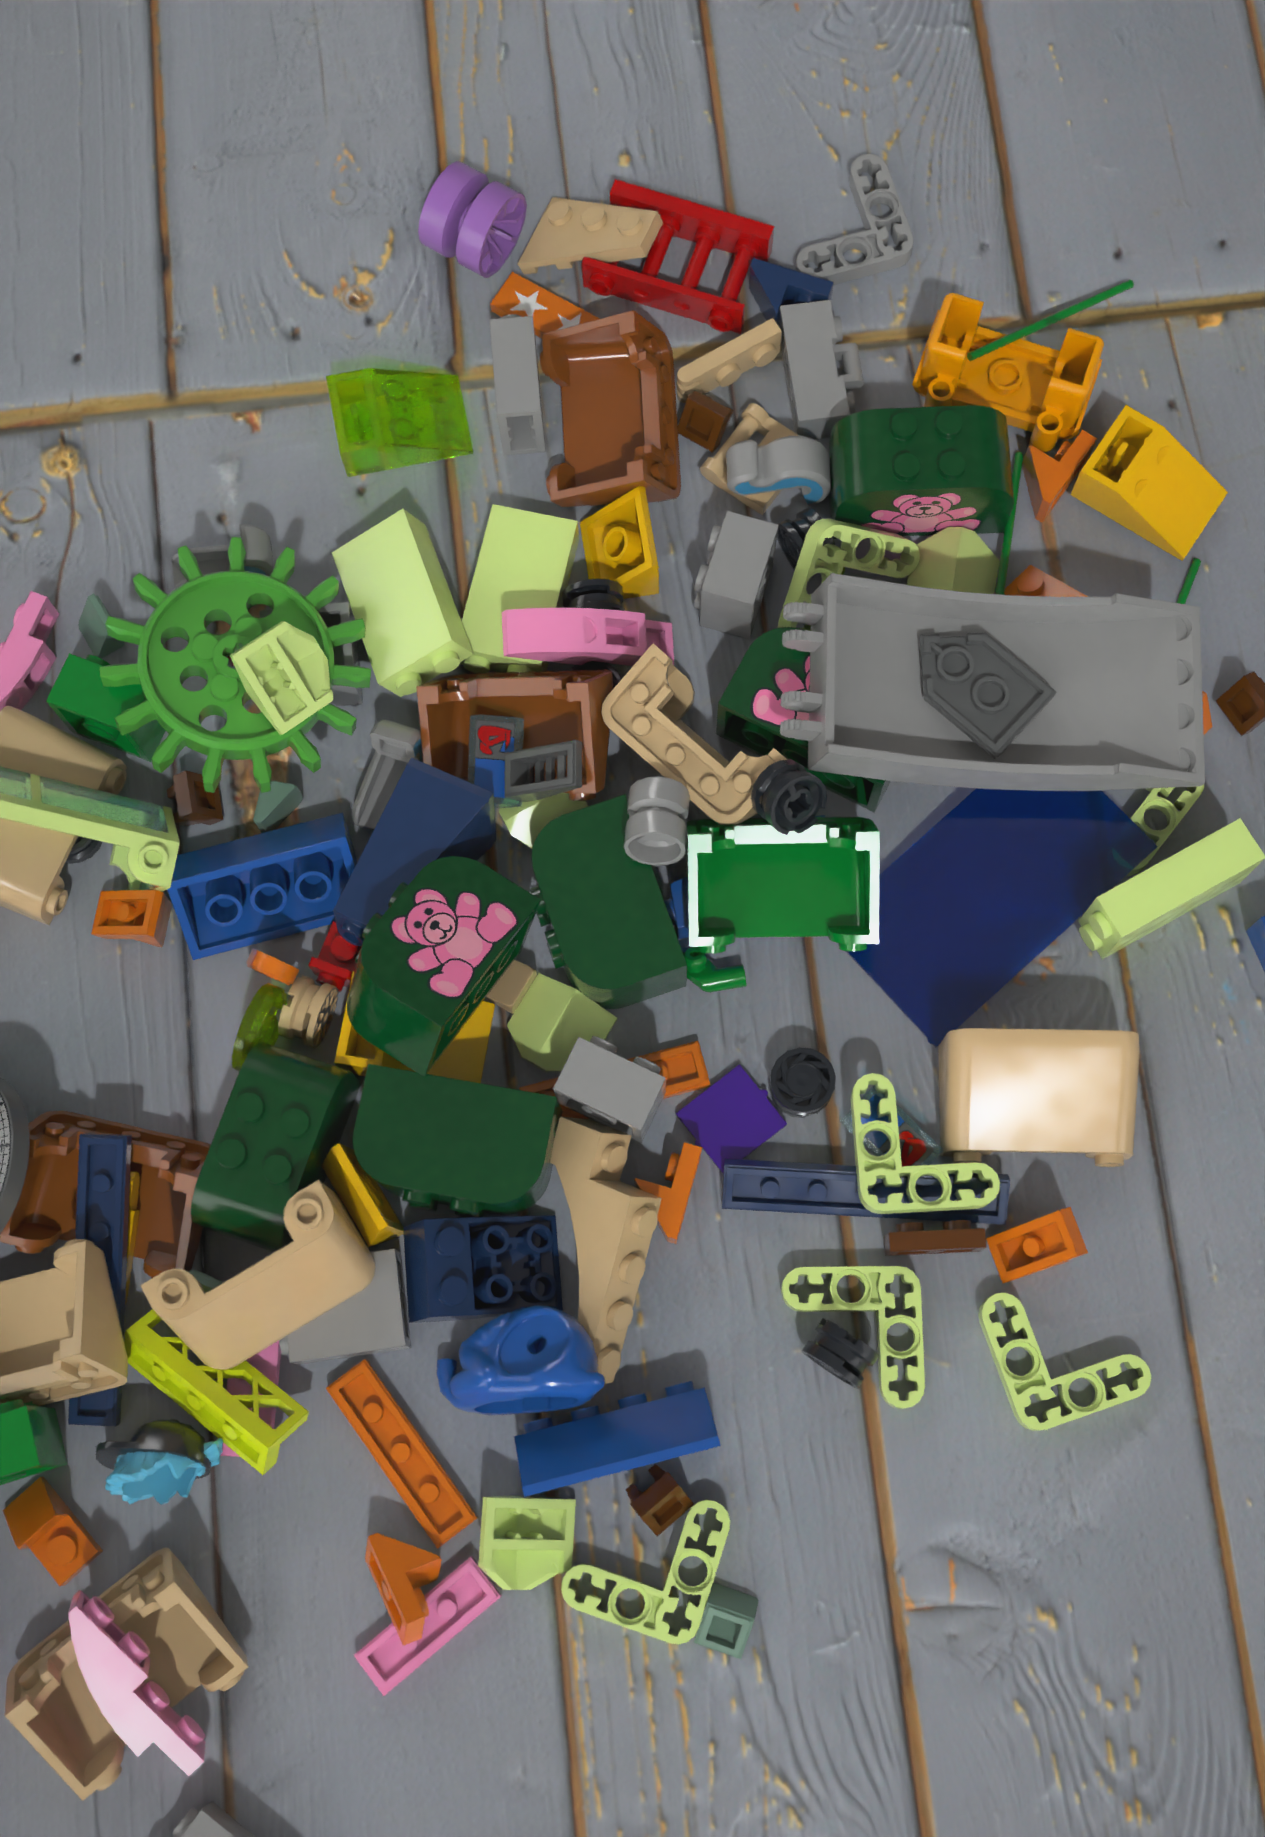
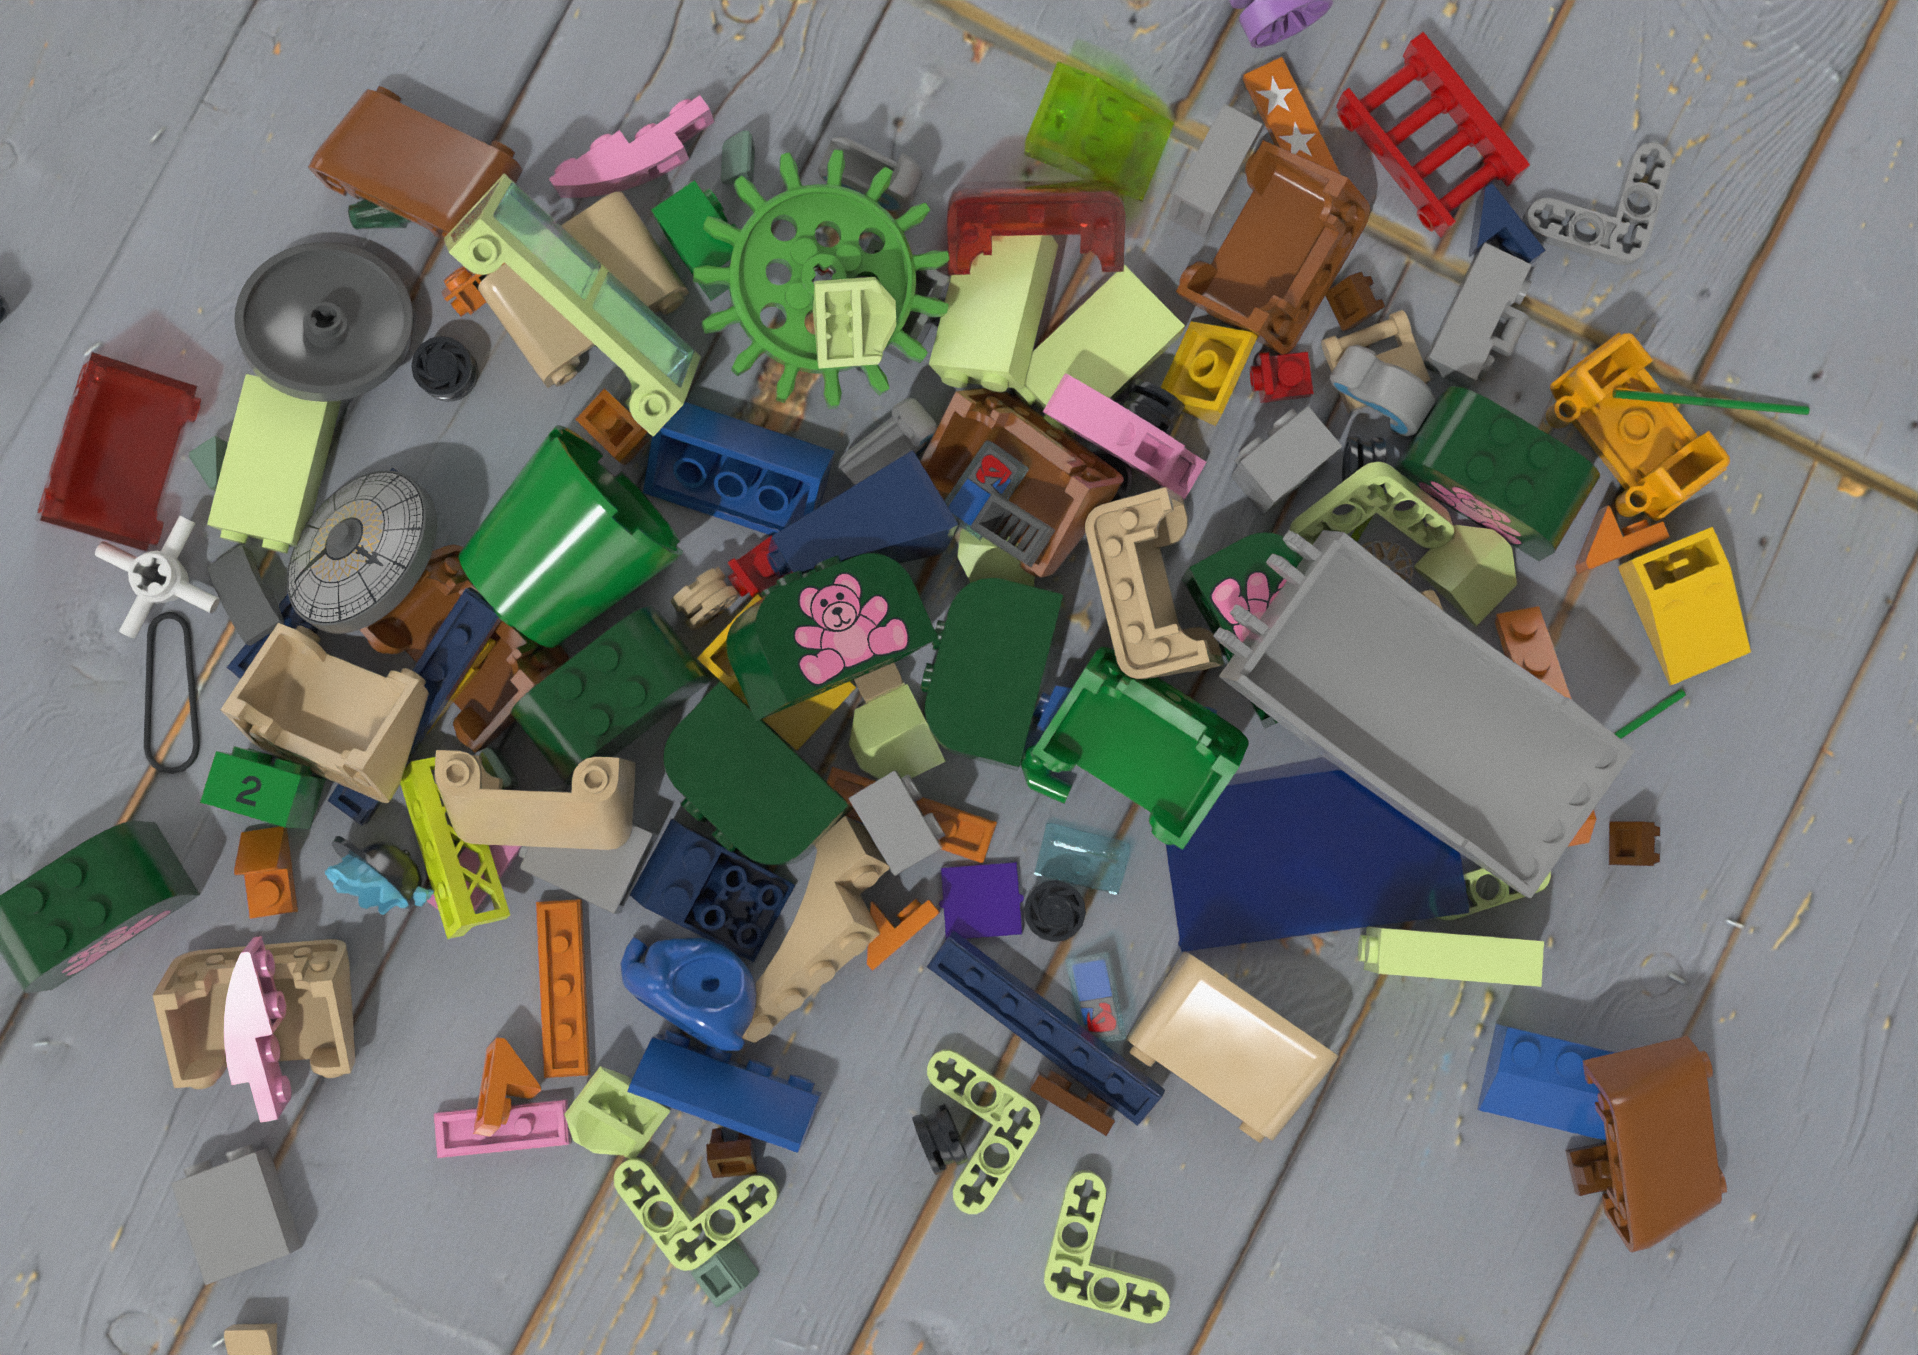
camera: 35 degrees right, 10 degrees up
reddish brown tile [167,770,223,826] -> none
clear neon green tile [232,983,287,1072] -> none
orange tile [246,949,299,986] -> none
sand green slope [253,781,303,833] -> none
yellow slope [322,1143,403,1247] -> none
tan wing [518,197,663,275] -> none
light grey wheel [624,777,690,866] -> none
tan hinge [677,318,782,403] -> none
black wheel [751,759,827,835] -> none
yellowish green beam [850,1073,1000,1214] -> none
dark grey tile [919,633,1057,759] -> none
orange slope [986,1207,1088,1284] -> none
green piece [995,452,1024,595] -> none
none -> green cone [459,425,683,648]
none -> clear red windscreen [947,180,1126,275]
none -> clear light blue slope [1034,823,1130,895]
none -> red bracket [1249,352,1314,403]

